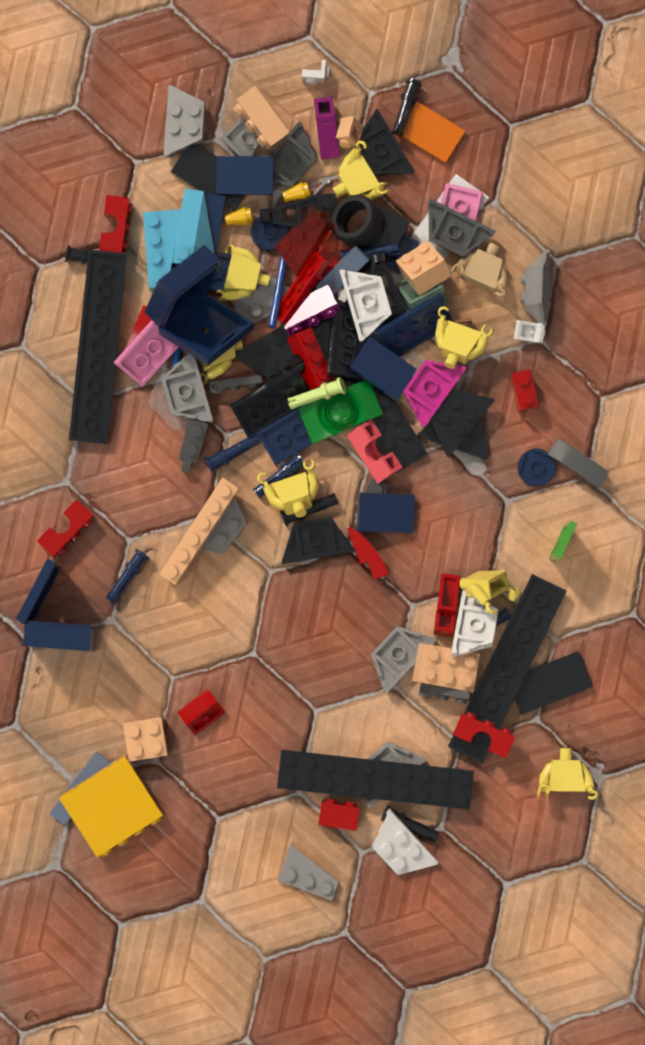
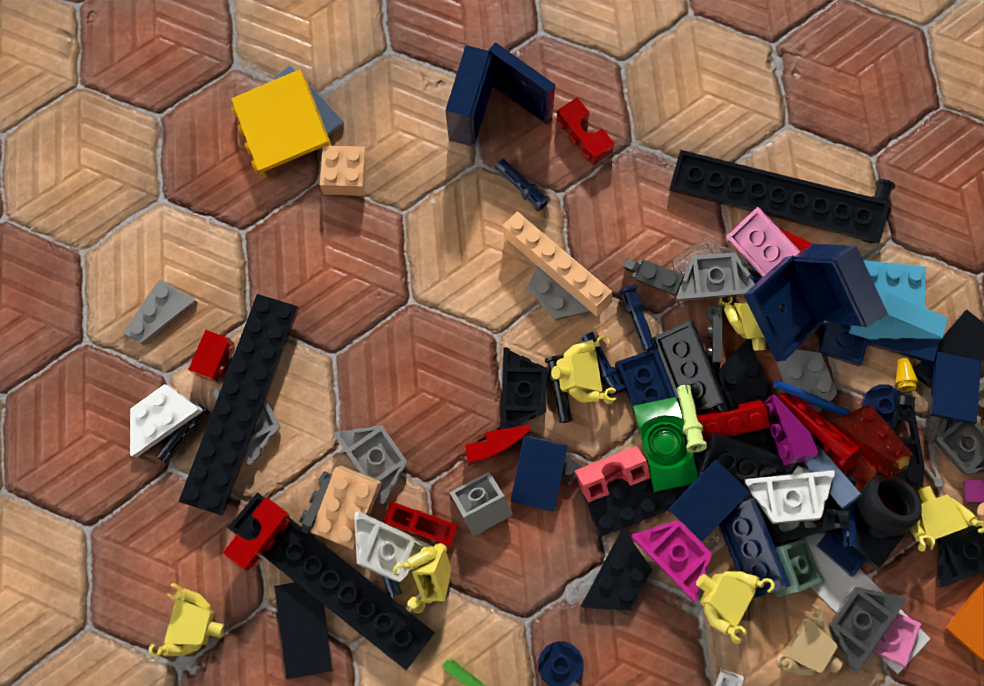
camera: 105 degrees right, 10 degrees down
red arch [99,195,133,253] -> none
red panel [178,689,226,736] -> none
light yellow torso [217,245,270,303] -> none
yellow cone [282,182,312,203] -> none
light nougat brick [396,241,451,296] -> none
black wing [430,390,495,458] -> none
red brick [510,369,539,413] -> none
none -> light grey slope [450,472,513,536]

